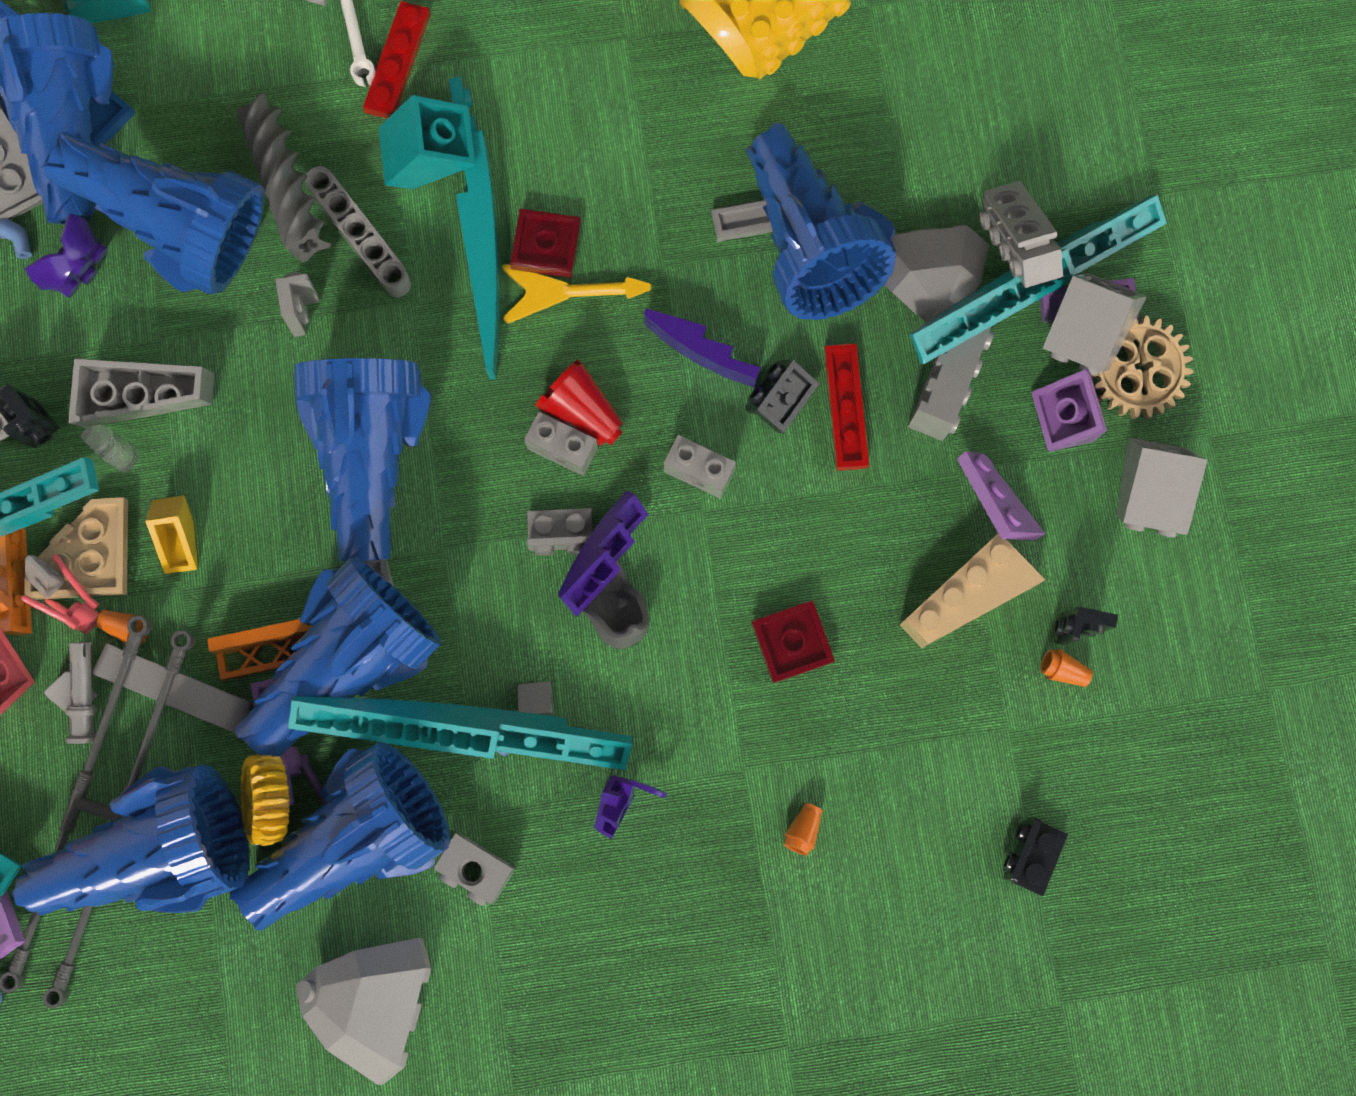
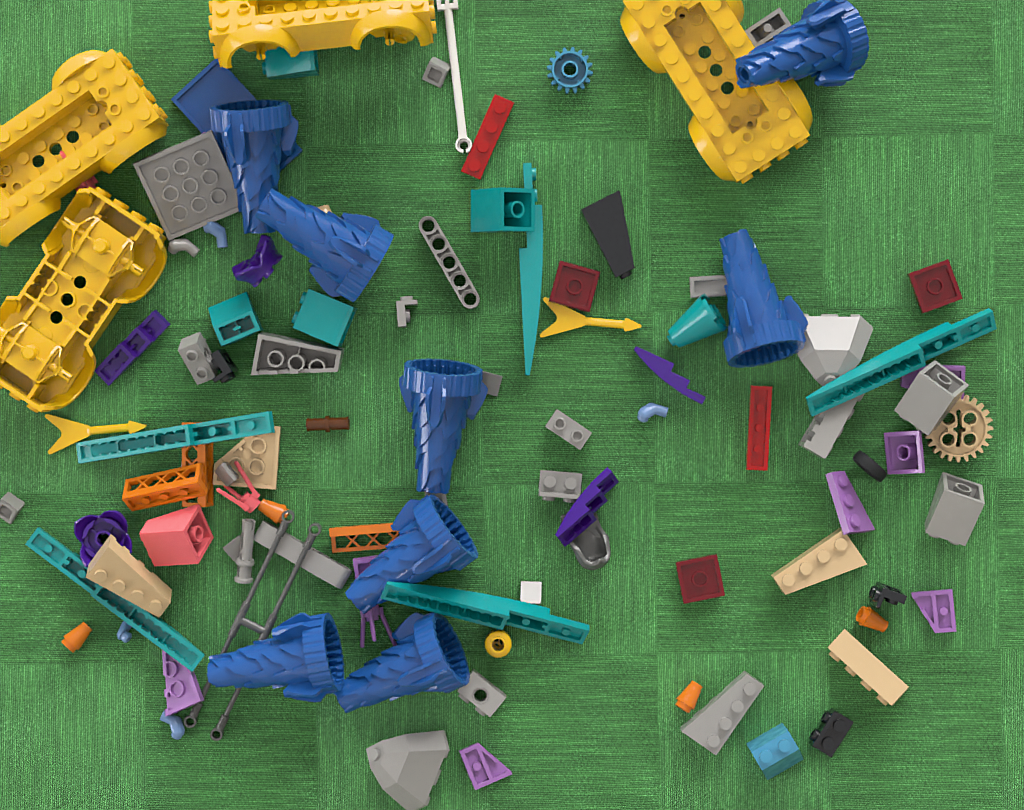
camera: 10 degrees right, 10 degrees up
clear brick [81,425,137,473] -> none
yellow slope [145,495,198,574] -> none
dark grey piece [237,93,331,262] -> none
yellow gear [240,754,290,846] -> none
red cone [534,359,623,446] -> none
dark purple piece [594,775,667,839] -> none
light grey brick [664,435,736,499] -> none
black bracket [745,360,819,434] -> none
light grey brick [979,181,1063,288] -> none
none -> teal slope [208,292,263,347]
none -> teal slope [291,289,357,347]
none -> reddish brown pin [306,416,350,432]
none -> medium lavender wing [459,742,512,790]
none -> light grey slope [482,371,503,396]
none -> yellow head [485,629,512,658]
none -> black slope [581,190,635,280]
none -> medium blue arm [637,403,668,423]
none -> teal cone [667,294,728,348]
none -> light grey wedge [680,671,764,755]
none -> dark azure slope [746,723,804,780]
none -> tan wedge [828,629,909,706]
none -> black tyre [852,450,887,482]
none -> dark red plate [907,259,963,313]
none -> medium lavender wing [911,589,957,633]

